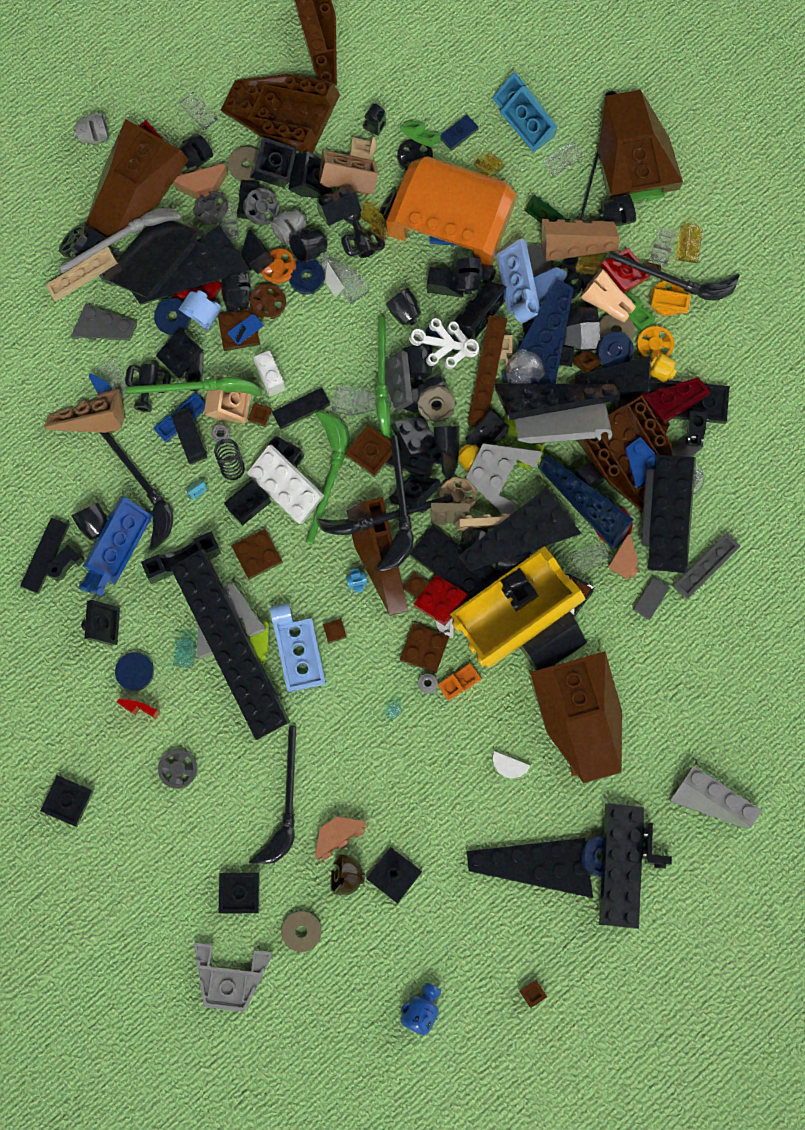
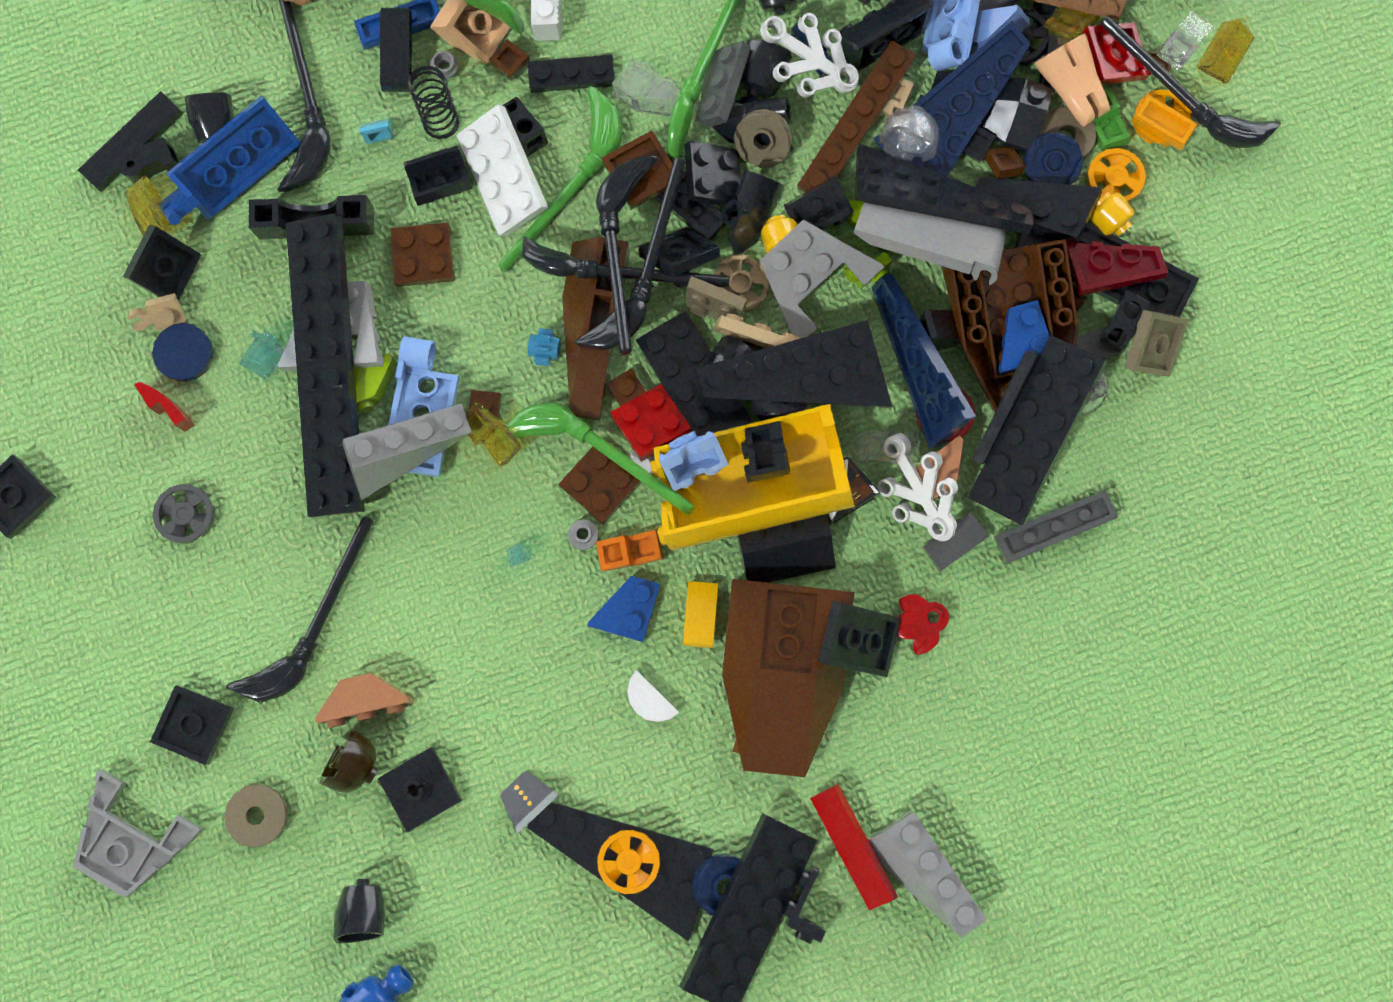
camera: 20 degrees right, 5 degrees up
none -> clear yellow slope [126,176,173,236]
none -> tan plate [128,293,186,331]
none -> black helmet [333,879,385,944]
none -> light grey wedge [342,403,471,501]
none -> clear yellow slope [465,403,522,466]
none -> bright green piece [498,403,694,515]
none -> sticker [500,771,559,833]
none -> blue wing [587,576,661,643]
none -> black piece [596,156,657,355]
none -> light orange piece [598,830,660,894]
none -> light blue cylinder [659,431,729,491]
none -> yellow slope [683,581,718,648]
none -> red tile [810,784,898,911]
none -> black plate [818,601,901,677]
none -> white plant [877,433,958,541]
none -> red plate [897,594,949,655]
none -> dark tan plate [1125,310,1188,377]

